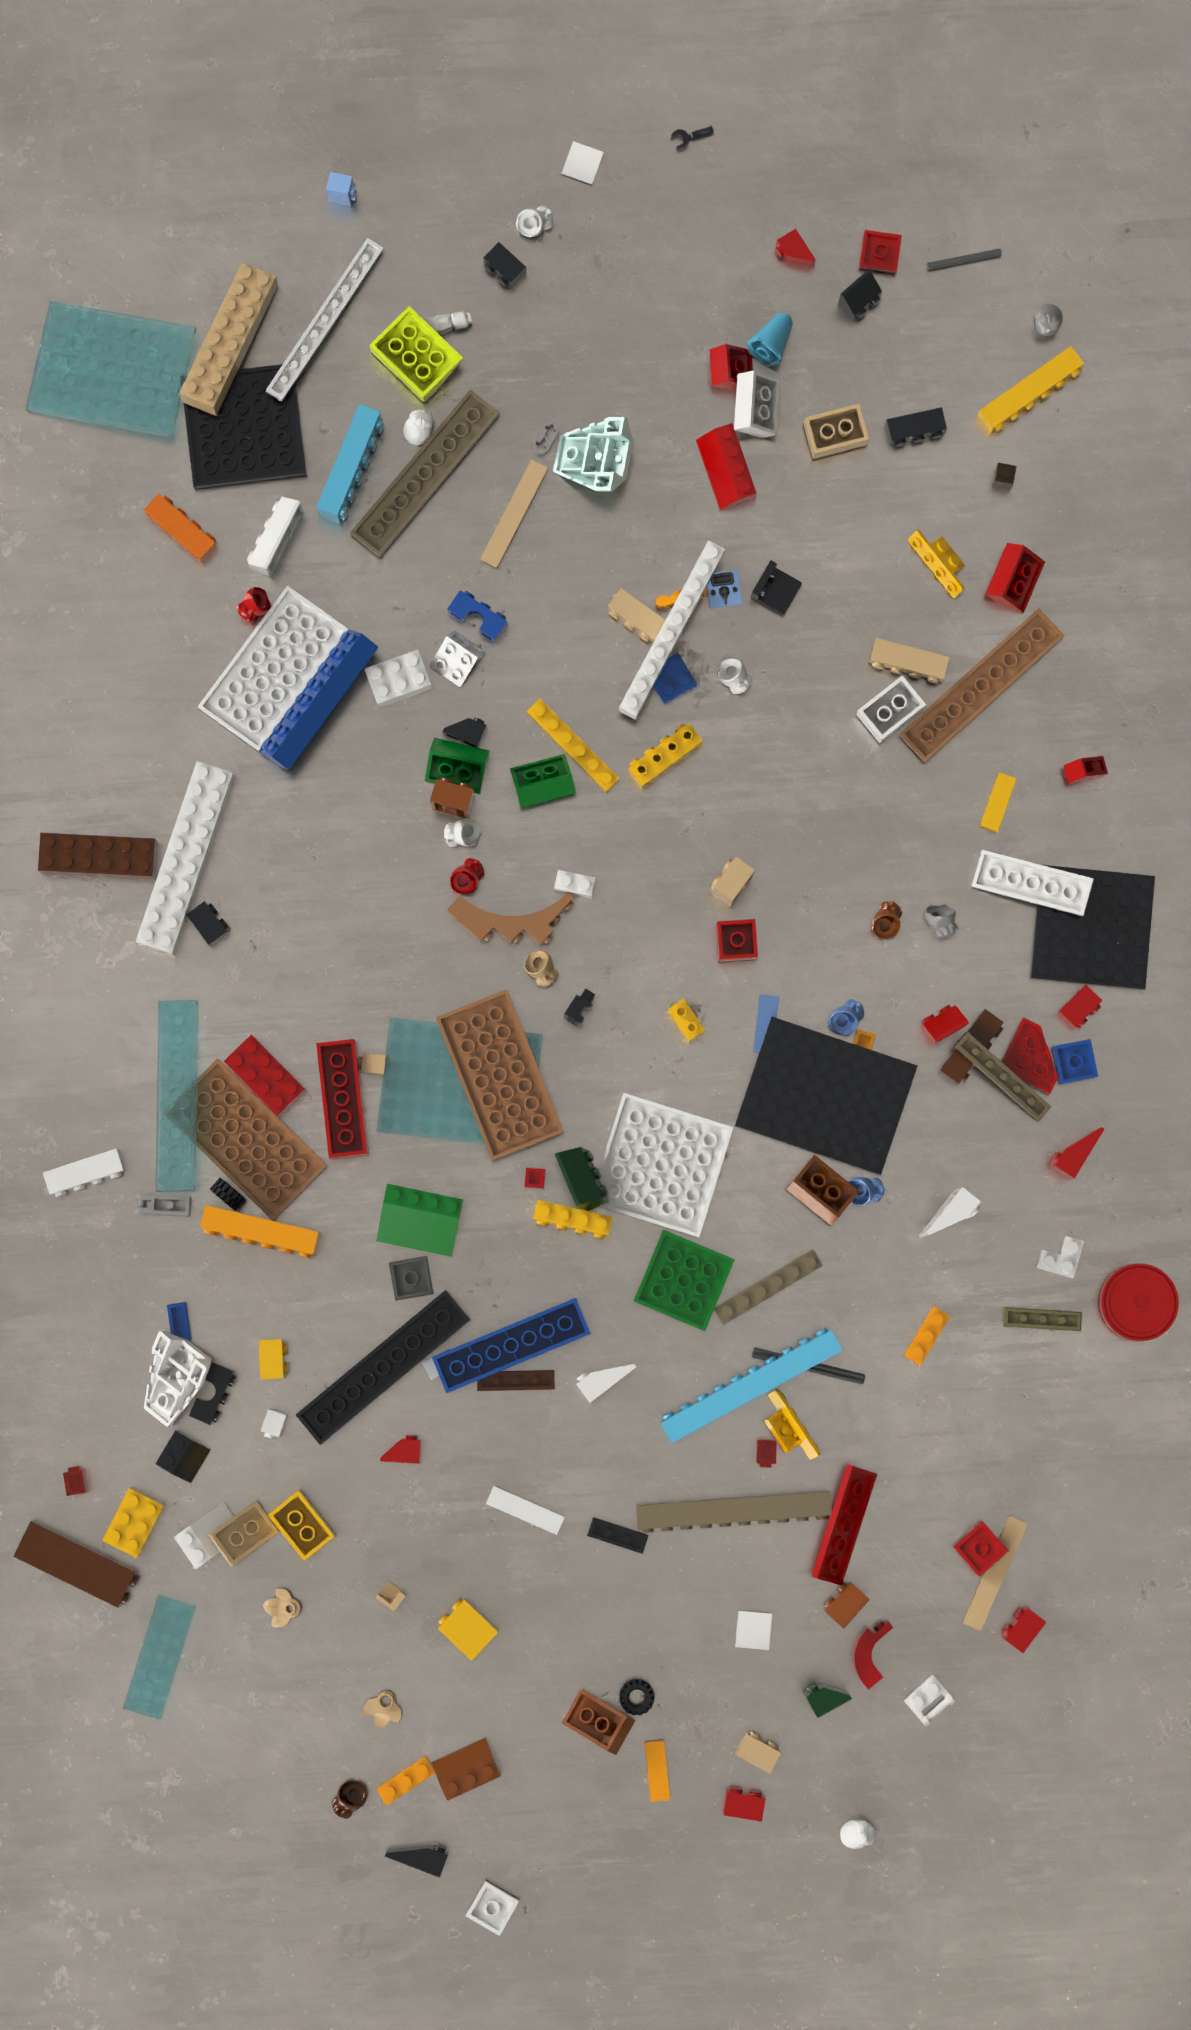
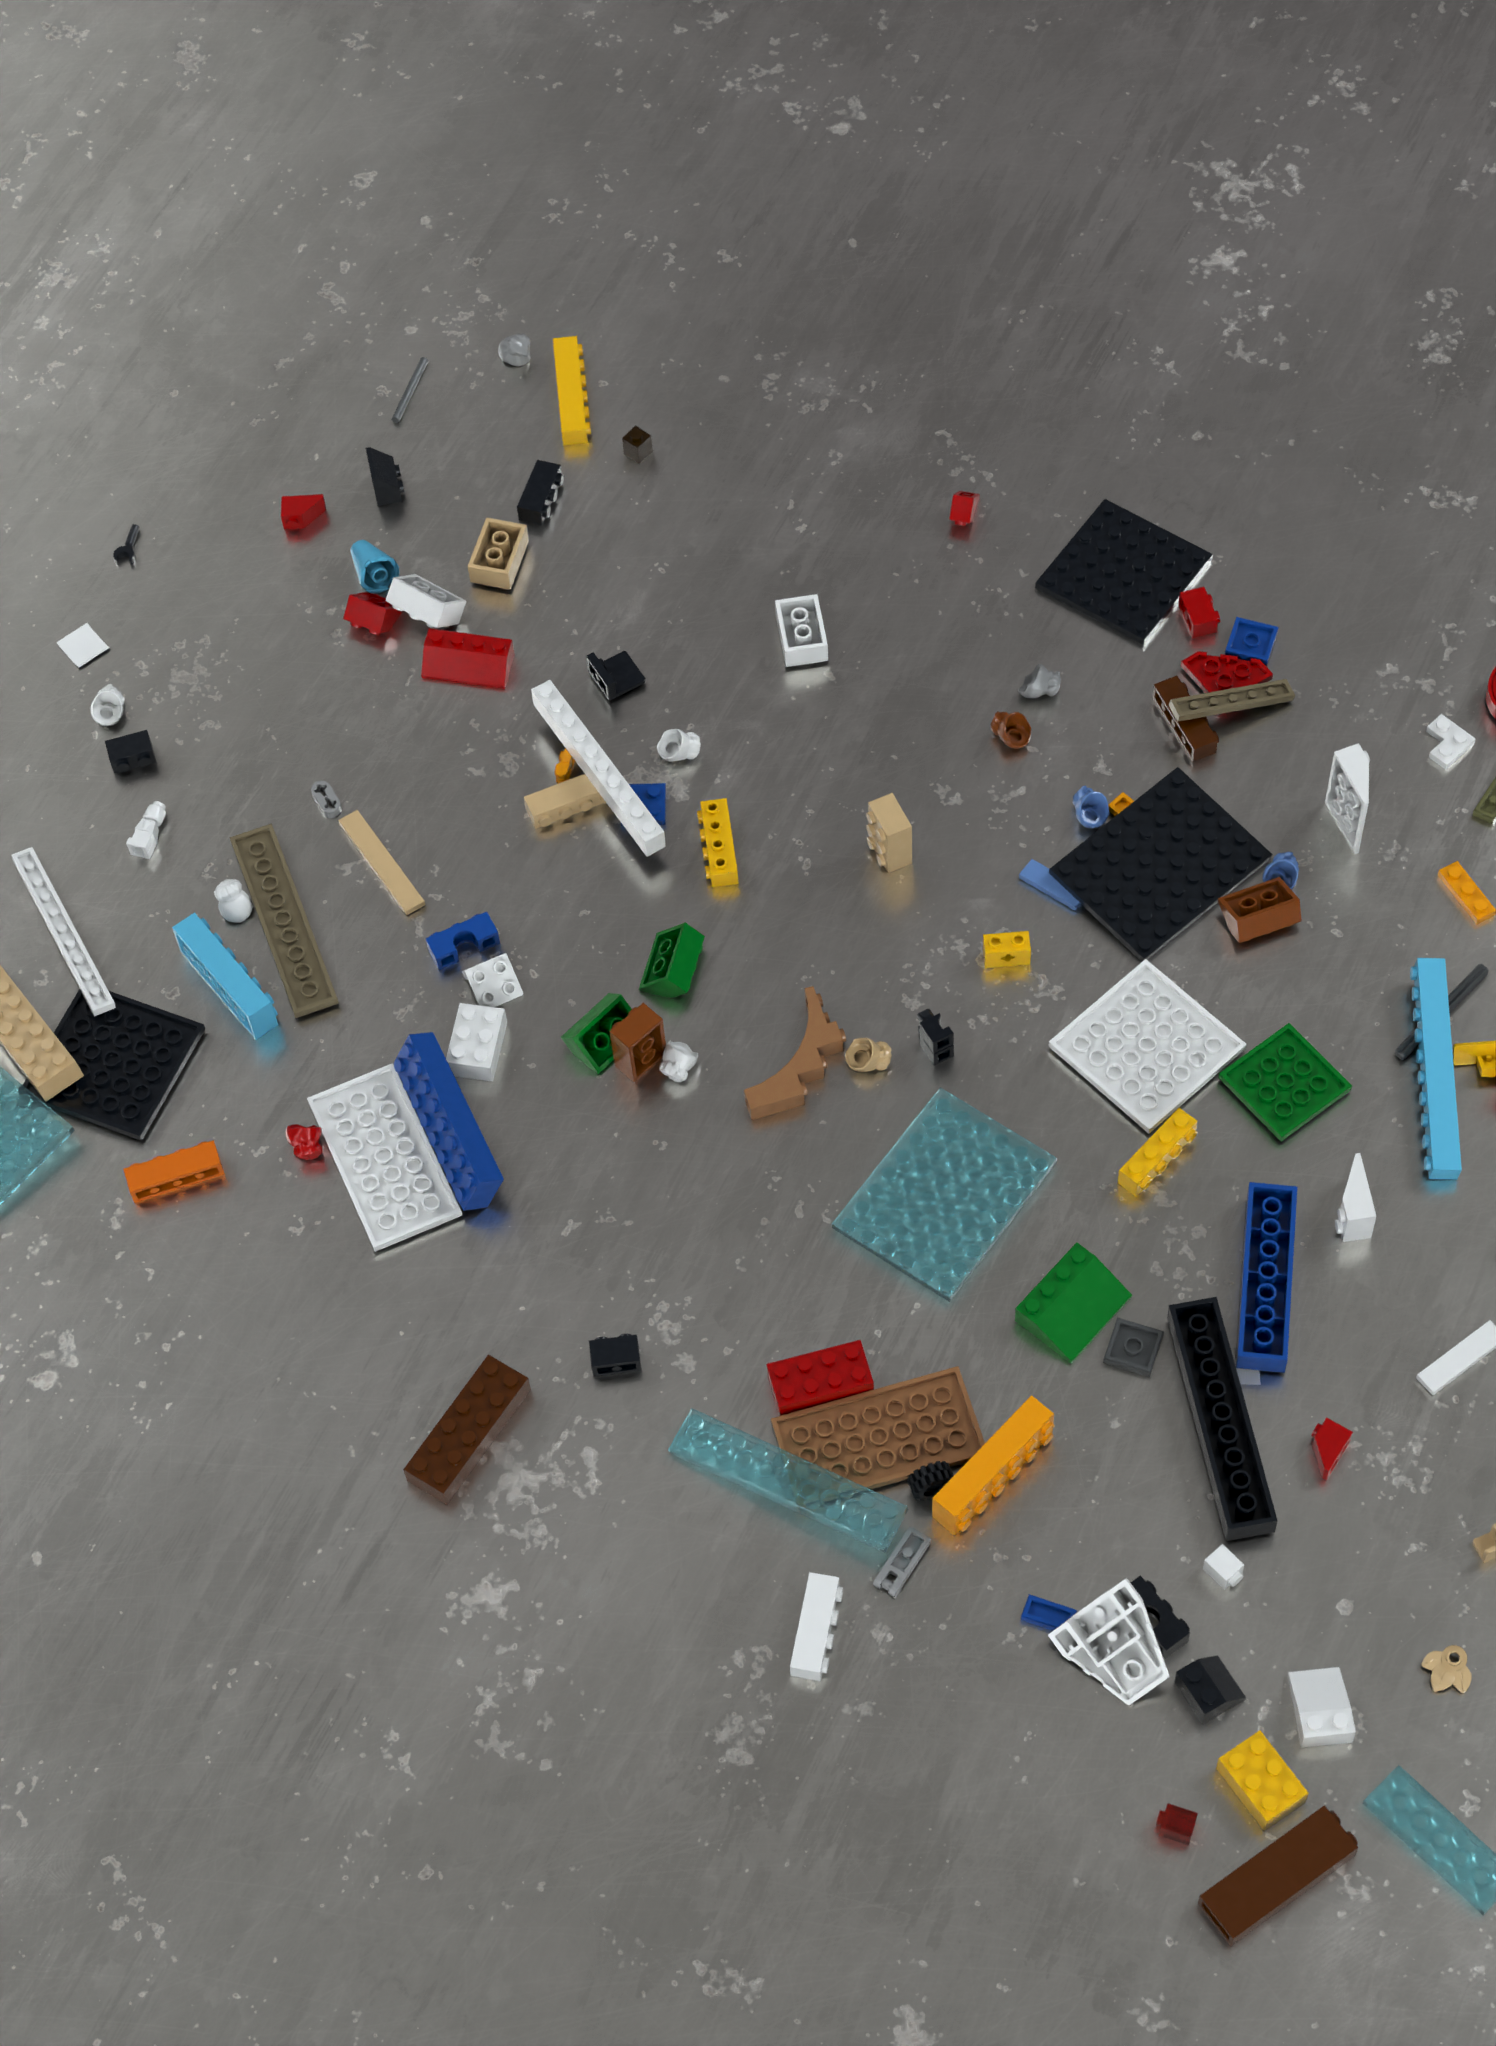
camera: 55 degrees left, 25 degrees down
white brick [135,761,235,956] -> none
tan plate [208,1501,279,1567] -> none
white slope [247,497,303,577] -> none
yellow brick [258,1339,288,1379] -> none
yellow brick [268,1490,336,1561] -> none
red brick [316,1039,369,1159] -> none
tan brick [358,1053,387,1076] -> none
neon yellow slope [369,306,463,403] -> none
medium nougat plate [435,989,564,1161] -> none
black slope [442,717,487,748] -> none
red hair [450,858,485,894] -> none
reddish brown tile [477,1370,555,1391] -> none
red plate [525,1168,545,1189] -> none
yellow plate [526,698,620,793] -> none
light aqua wedge [553,417,634,492] -> none
white brick [554,870,595,899] -> none
dark green slope [555,1147,608,1211] -> none
sticker [707,570,743,609] -> none
dark tan plate [714,1249,823,1325] -> none
red brick [716,919,758,962] -> none
red plate [859,230,902,273] -> none
tan brick [869,638,950,684] -> none
medium nougat plate [899,608,1065,763] -> none
yellow bracket [908,530,966,598] -> none
red slope [921,1005,969,1045] -> none
white plate [972,850,1094,916] -> none
yellow tile [980,772,1017,833] -> none
red slope [986,543,1045,613] -> none
red slope [1050,1127,1104,1180] -> none

